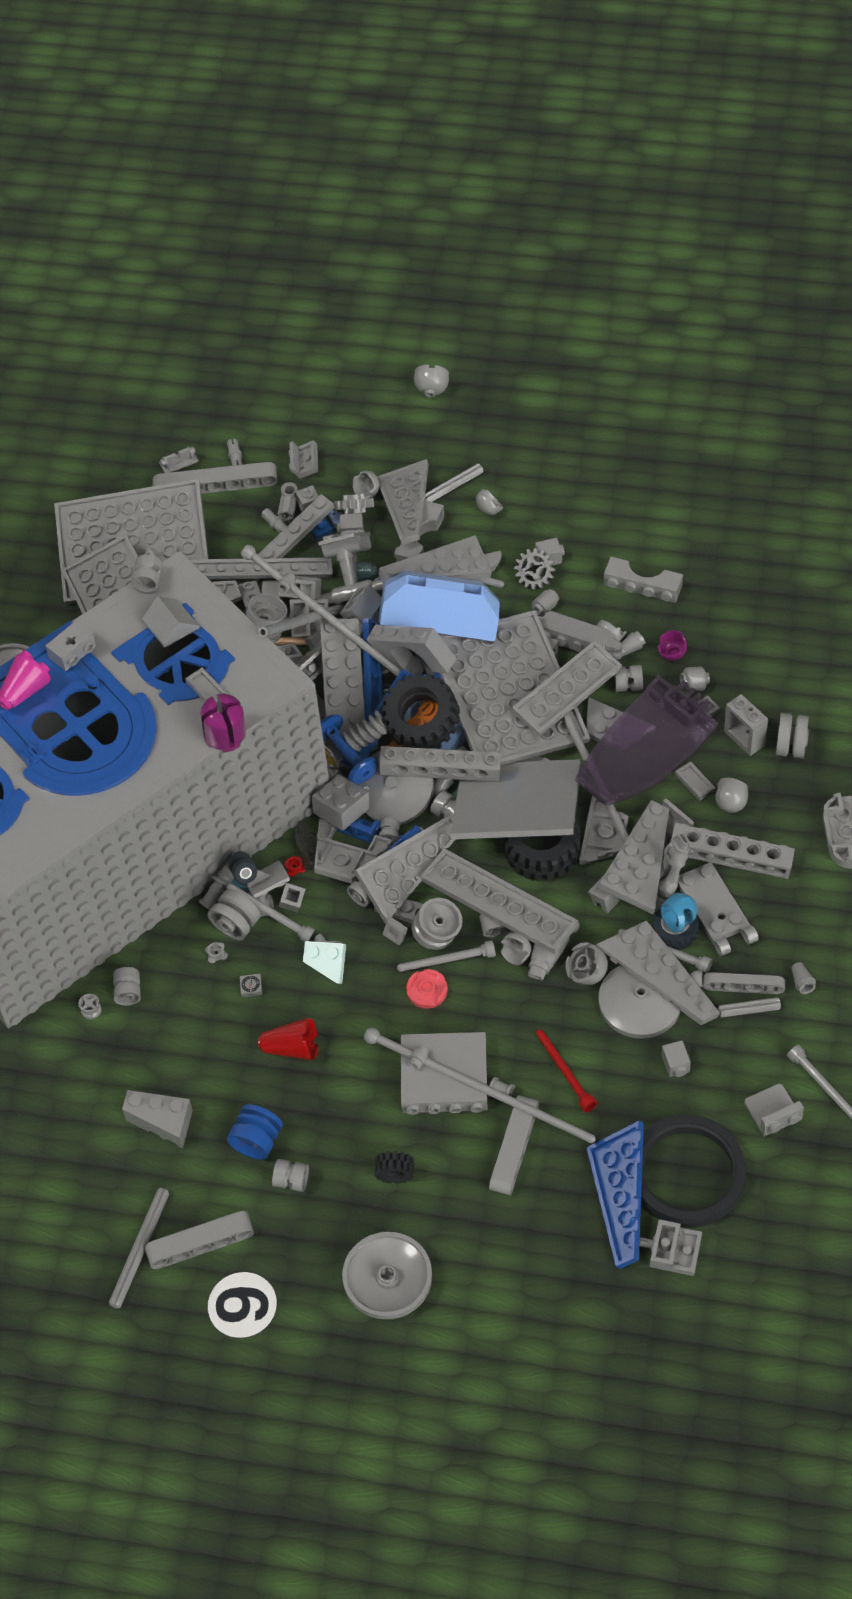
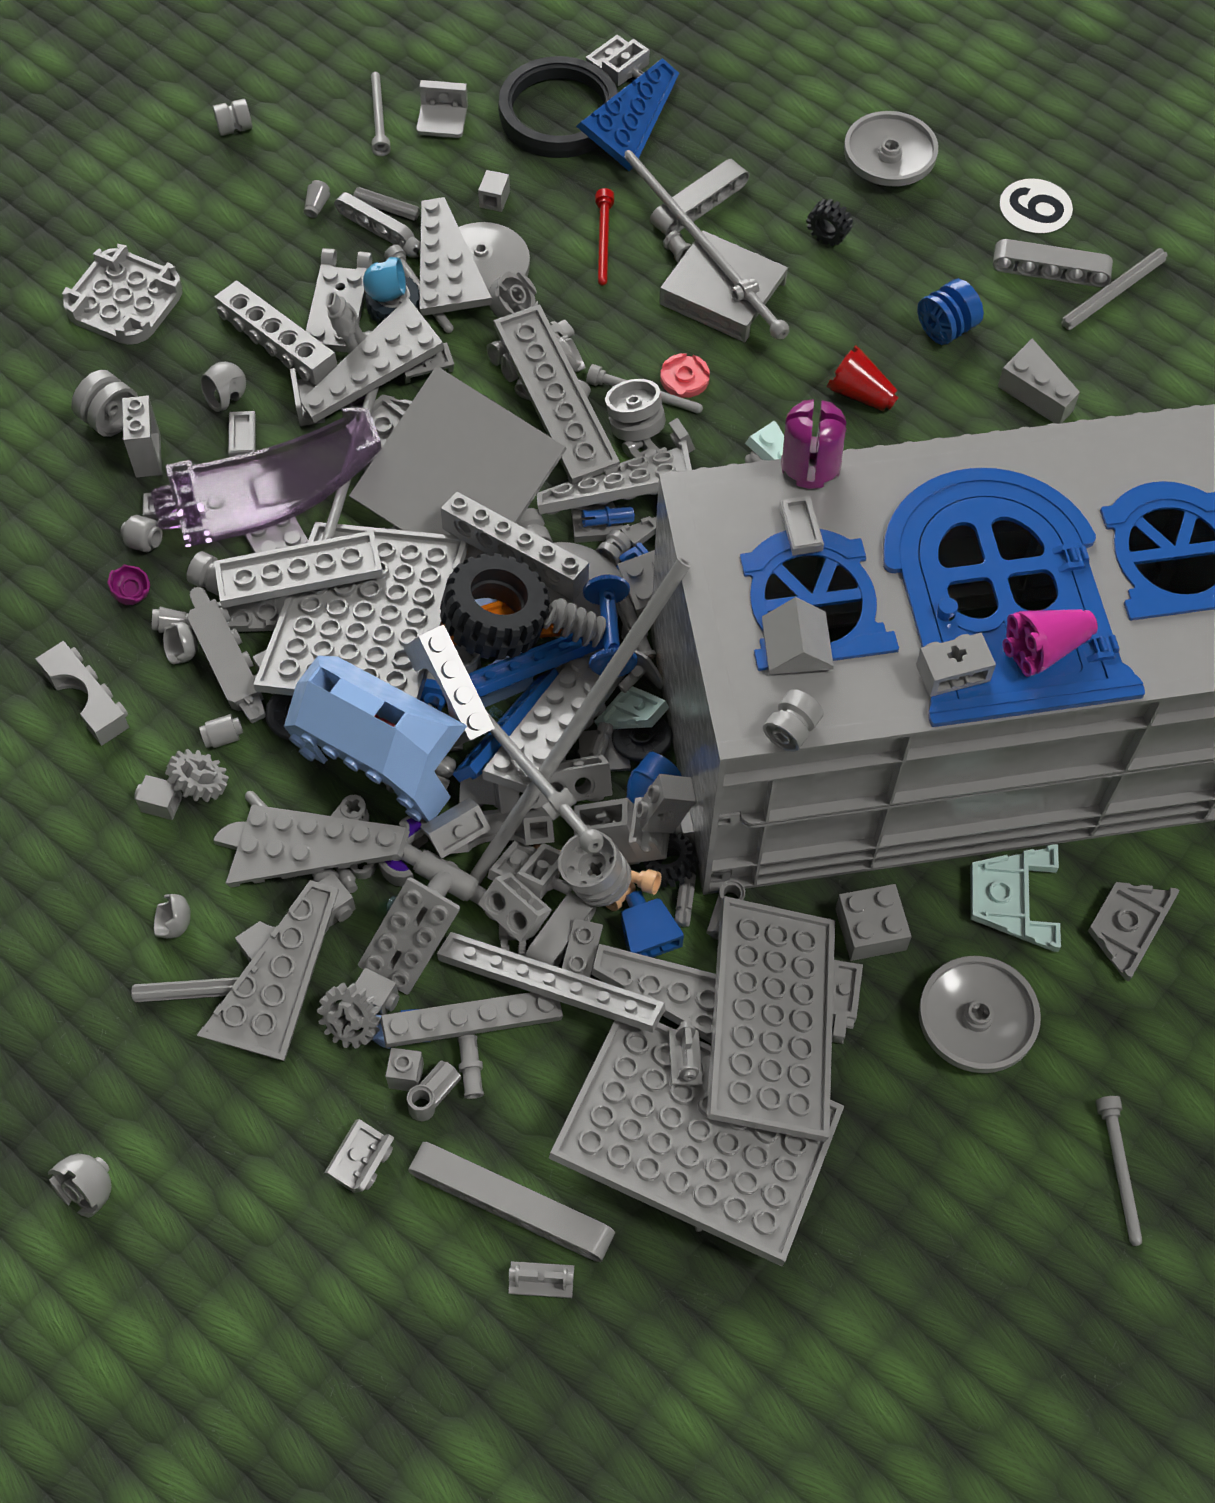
camera: 155 degrees left, 5 degrees up
light grey pin [227,439,243,466] -> none
light grey wheel [272,1159,309,1192] -> none
light grey hair [352,471,379,499] -> none

